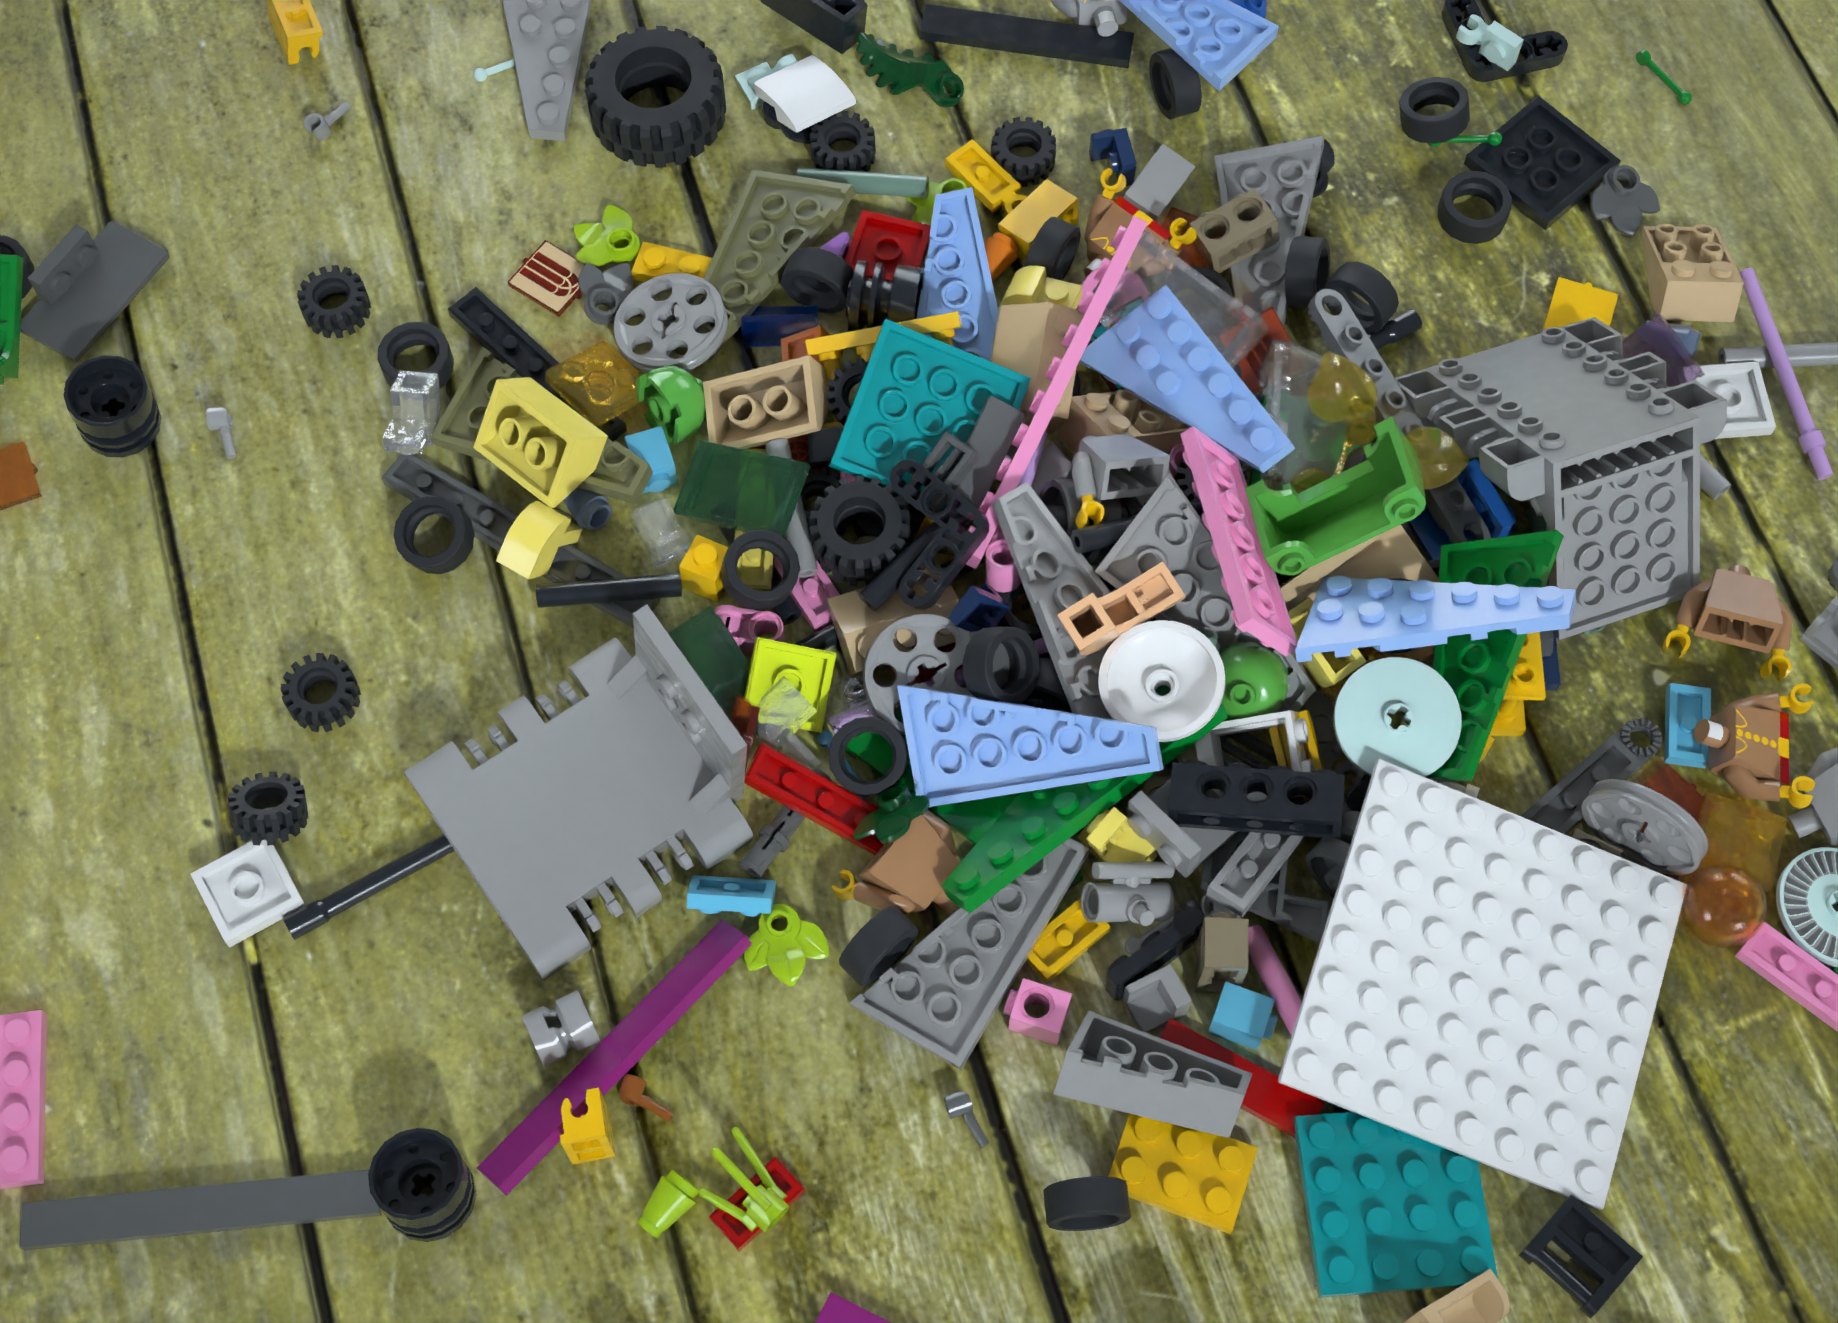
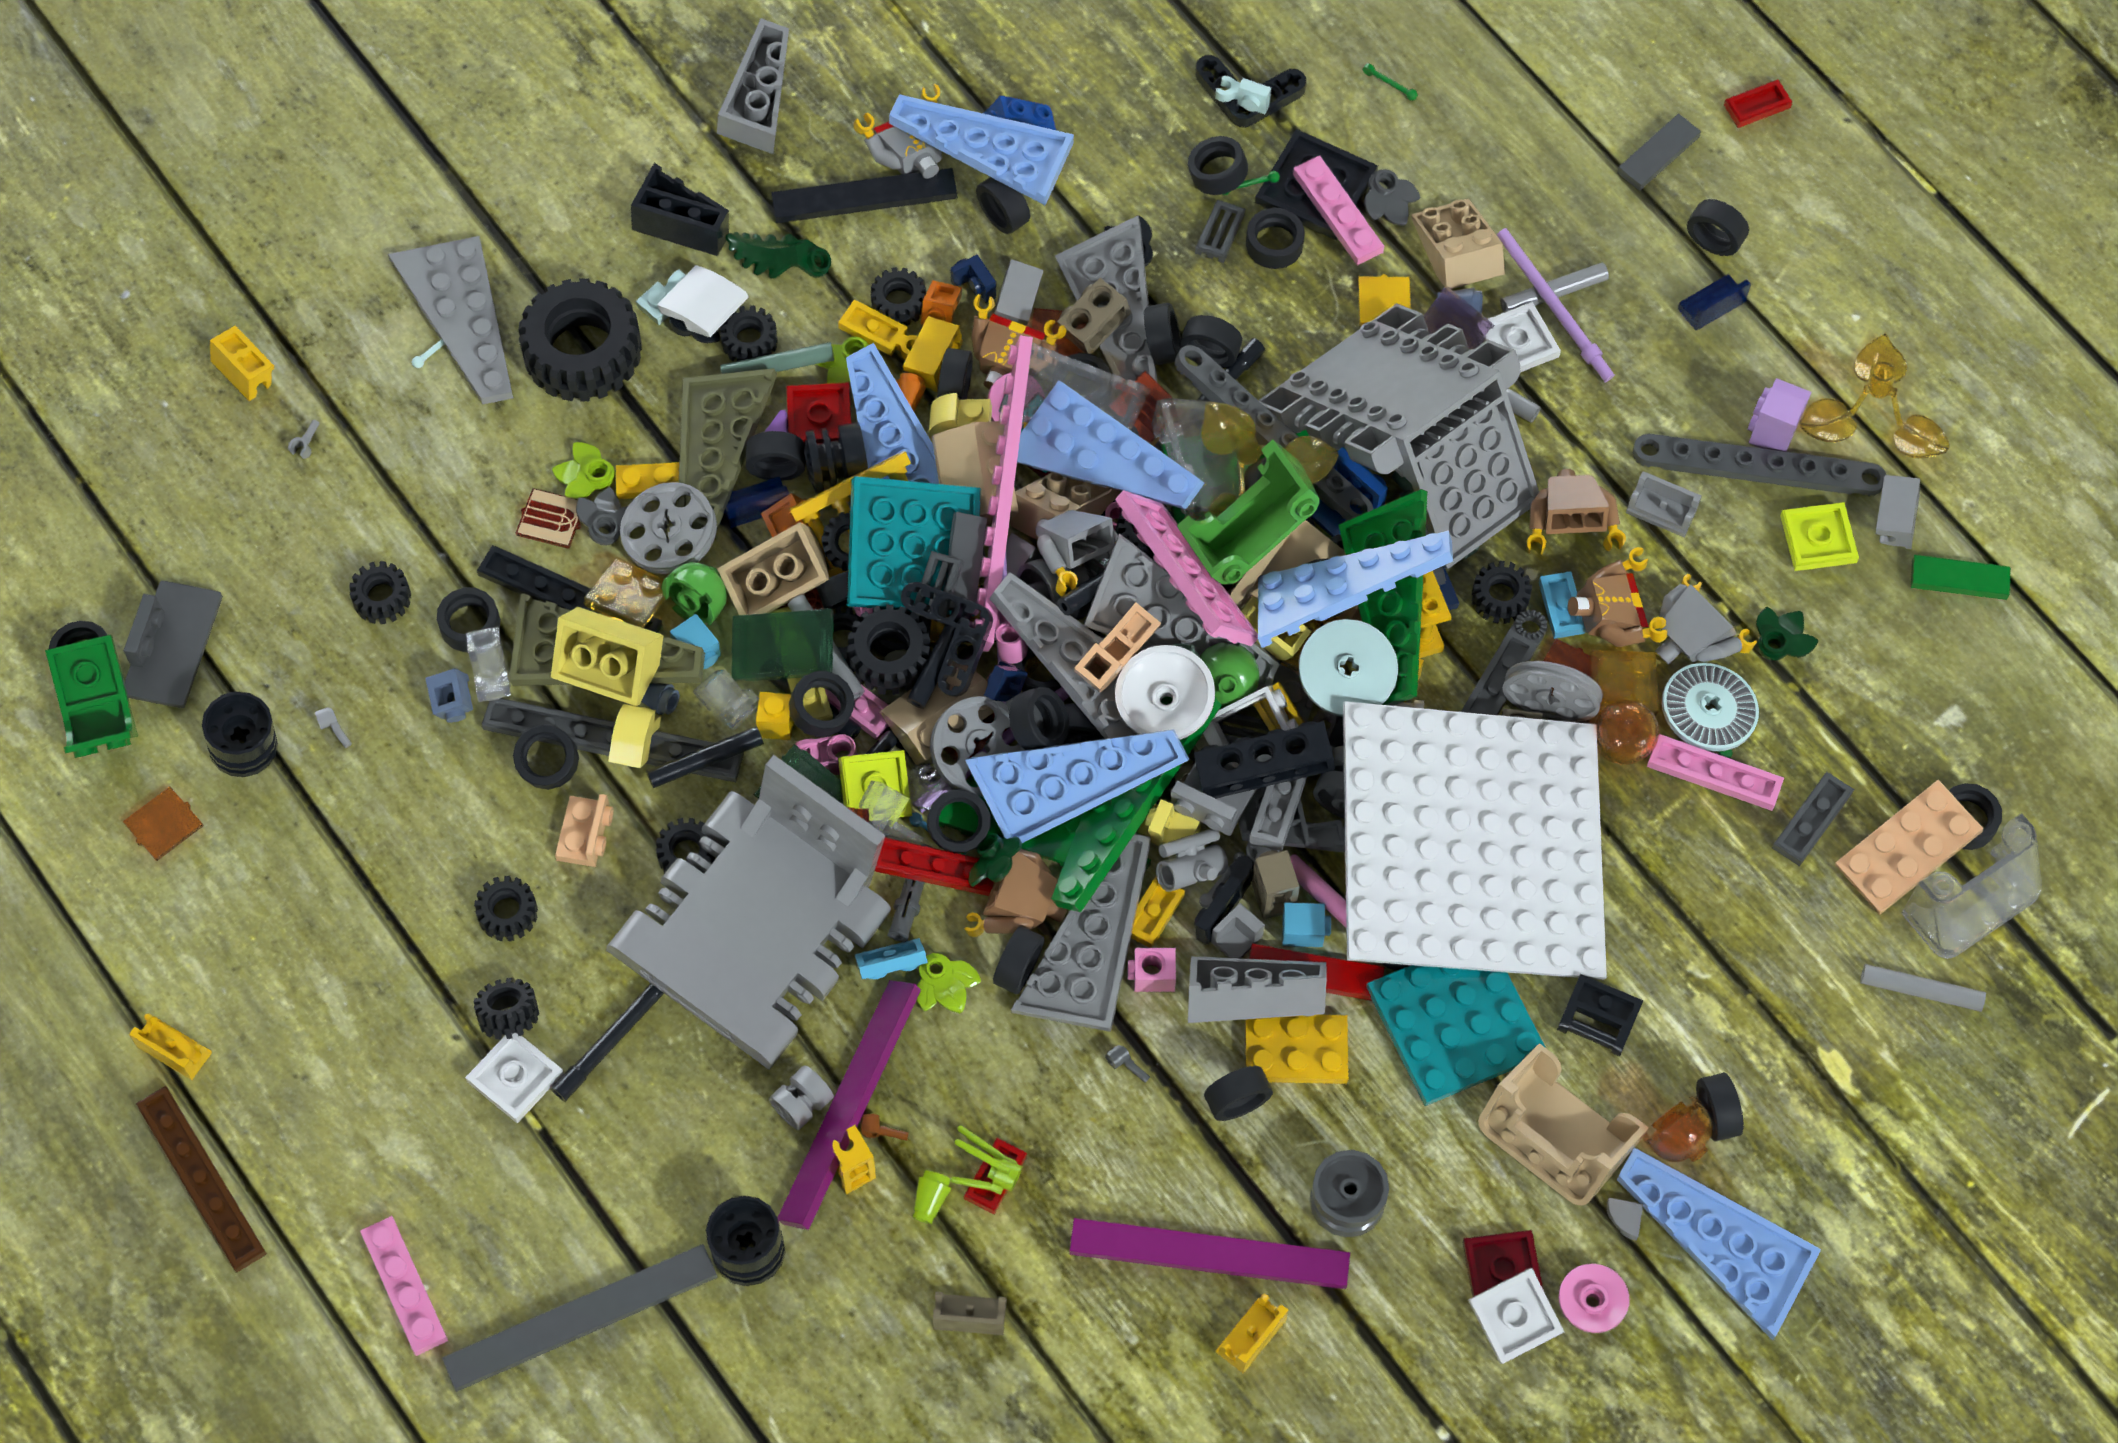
camera: 20 degrees left, 0 degrees up
none -> sand blue brick [425,668,473,723]
none -> light nougat bracket [555,794,614,867]
none -> black tyre [656,818,716,874]
none -> orange bracket [921,280,963,326]
none -> dark grey tile [1195,199,1246,263]
none -> bright pink plate [1293,155,1384,265]
none -> black tyre [1471,561,1532,624]

